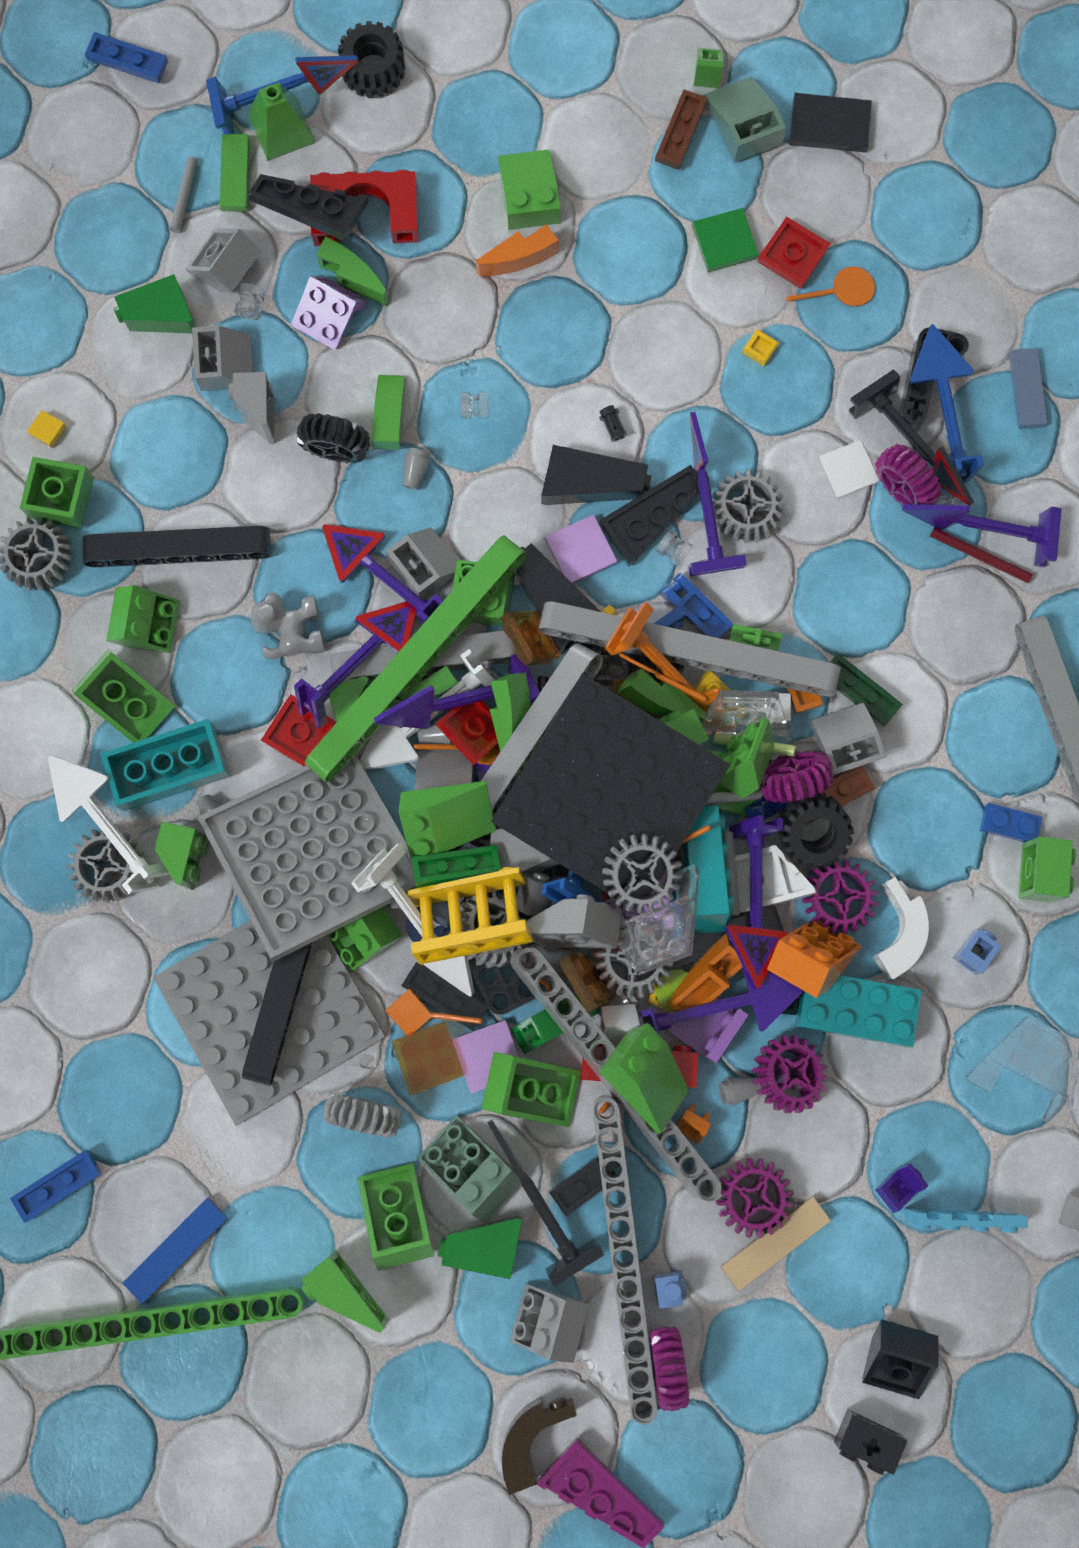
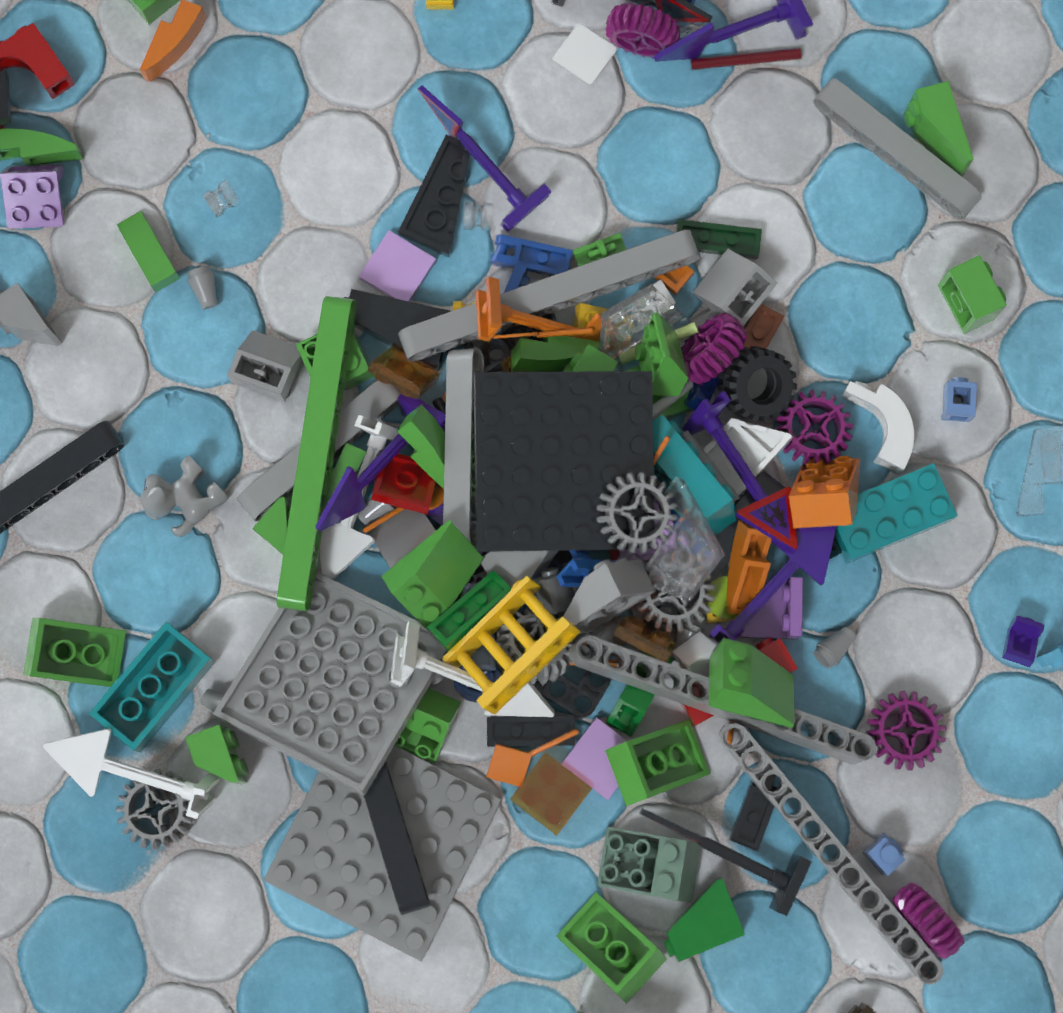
camera: 30 degrees left, 0 degrees up
bright green slope [106,585,180,653] -> none
red plate [261,694,337,767] -> none
dark purple piece [294,601,416,729] -> none
black gear [296,413,370,464] -> none
piece [322,524,444,625] -> none
light grey gear [323,1093,402,1138] -> none
light grey slope [510,1283,589,1363] -> none
black slope [541,445,652,505] -> none
black pin [599,405,627,442] -> none
orange tile [675,1104,711,1145] -> none
light grey gear [712,469,784,543] -> none
tan tile [720,1196,831,1291] -> none
magenta gear [751,1035,829,1114] -> none
blue plate [980,803,1043,843] -> none

